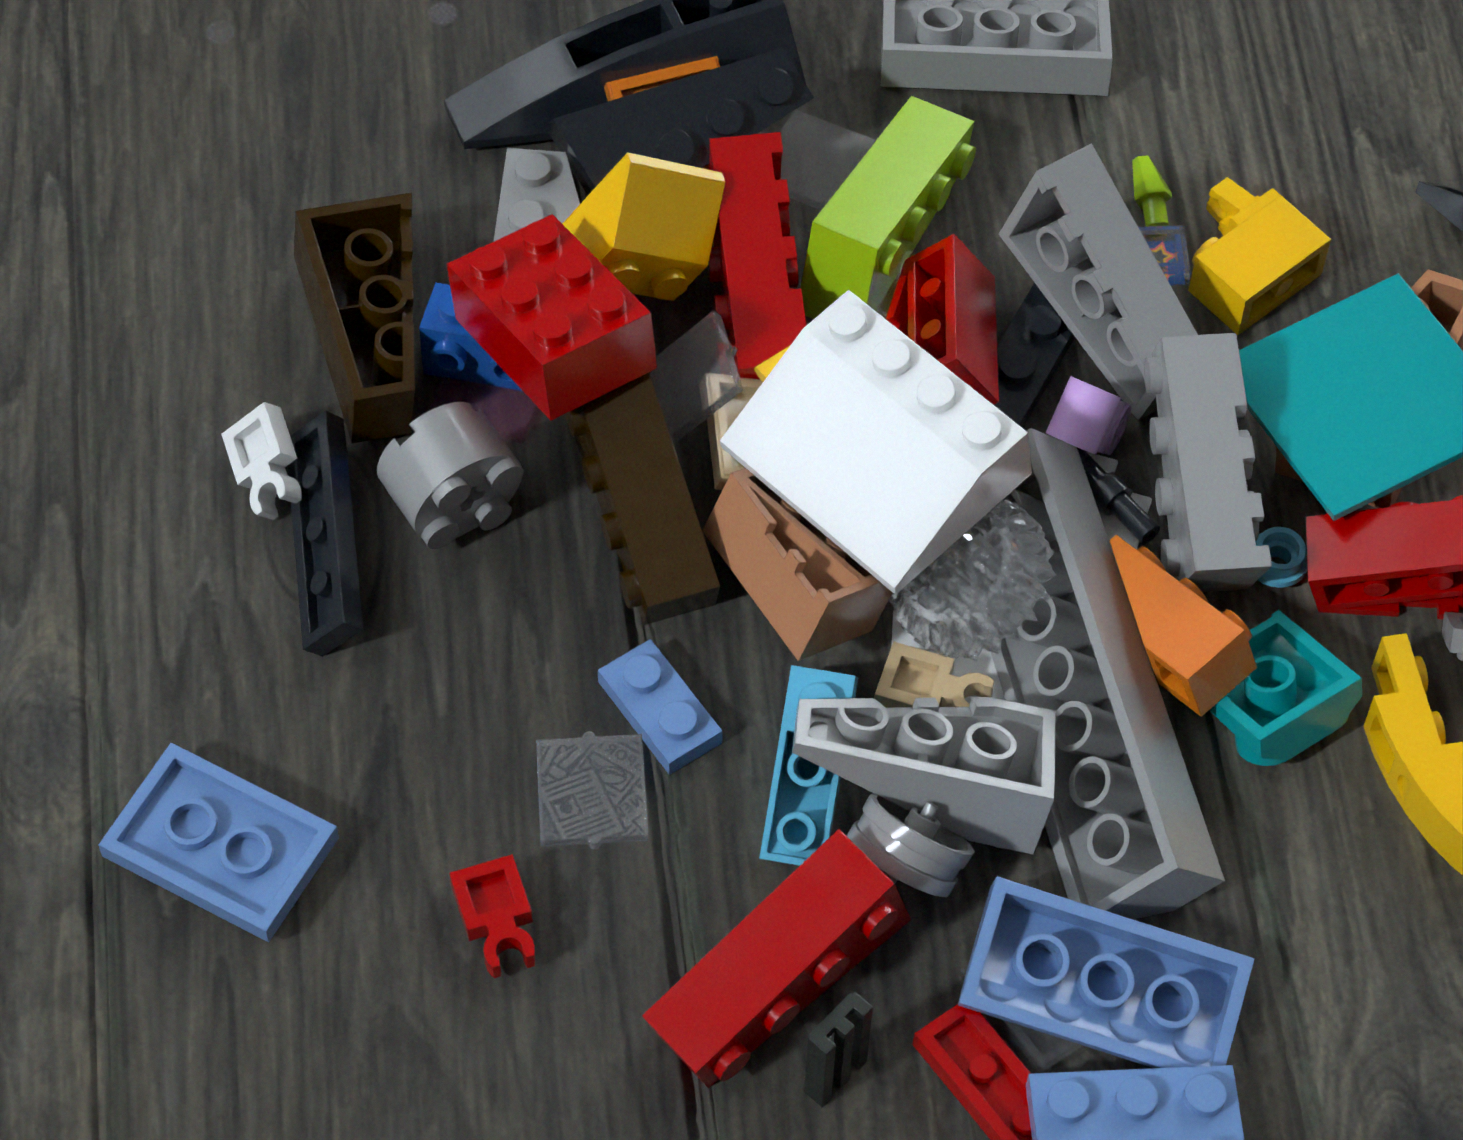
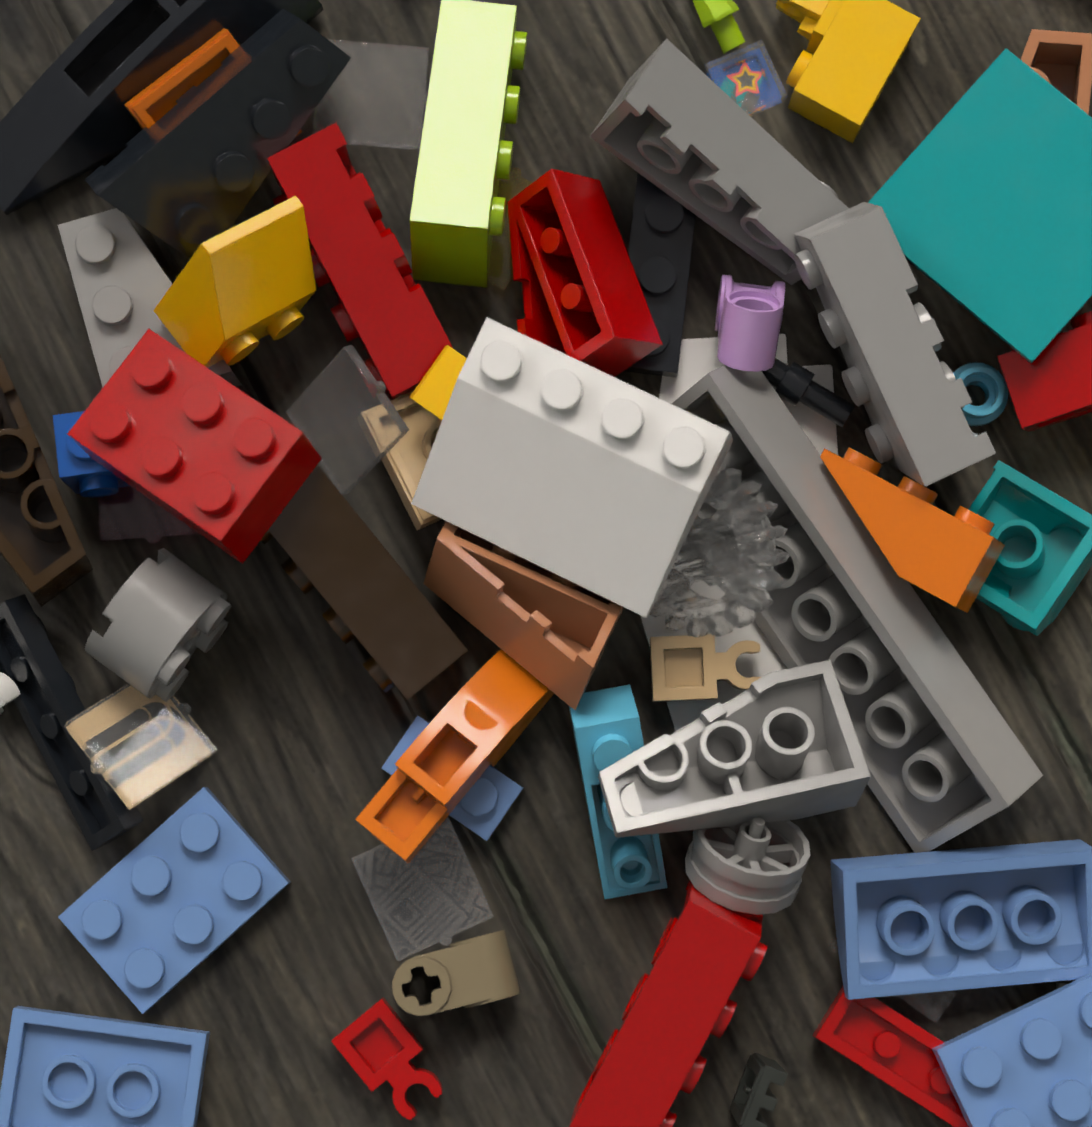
camera: 20 degrees left, 25 degrees up
none -> medium blue plate [58,787,291,1014]
none -> clear piece [64,684,217,810]
none -> orange slope [355,649,554,864]
none -> dark tan piece [392,930,521,1016]

